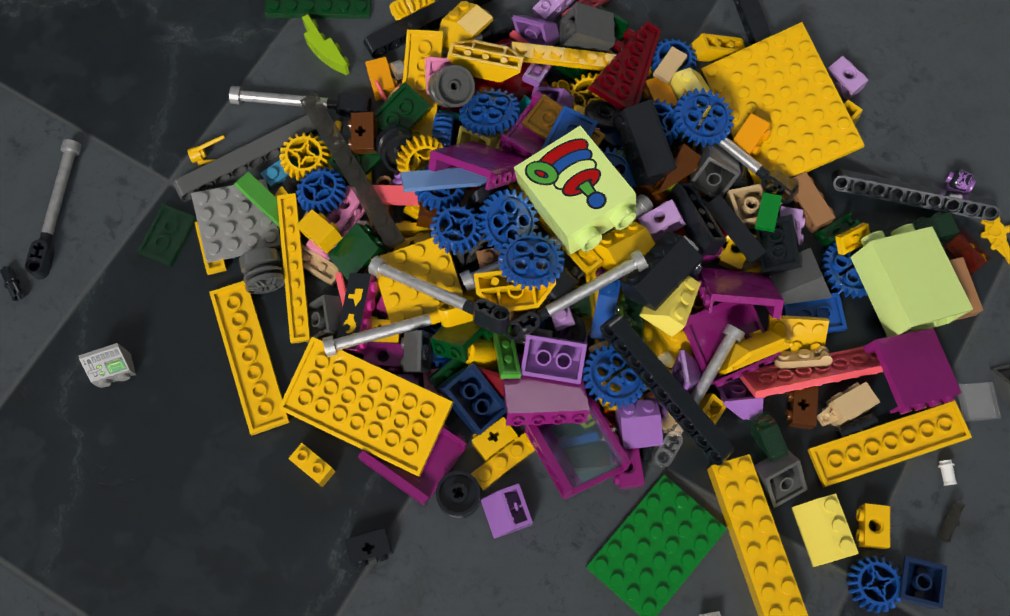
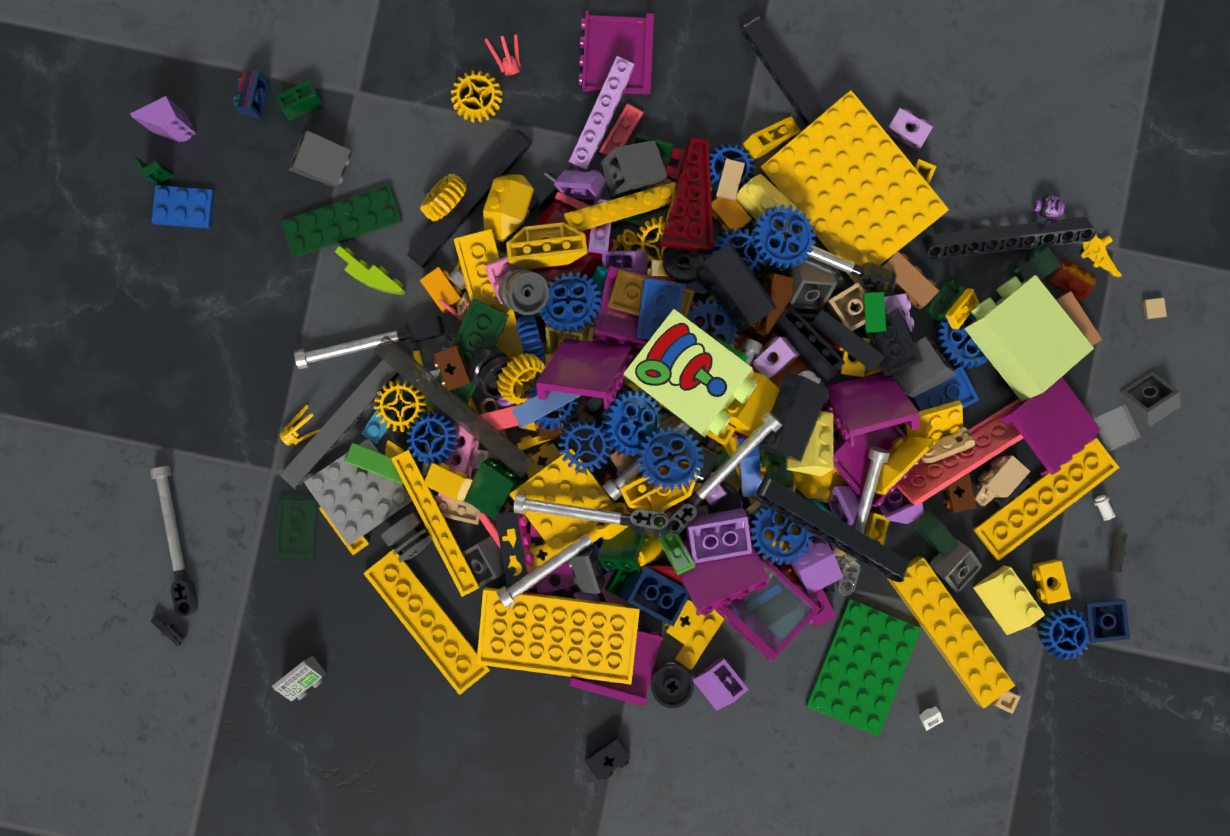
camera: 25 degrees left, 15 degrees up
yellow brick [288,443,336,487] -> none
light orange brick [732,113,772,157] -> none

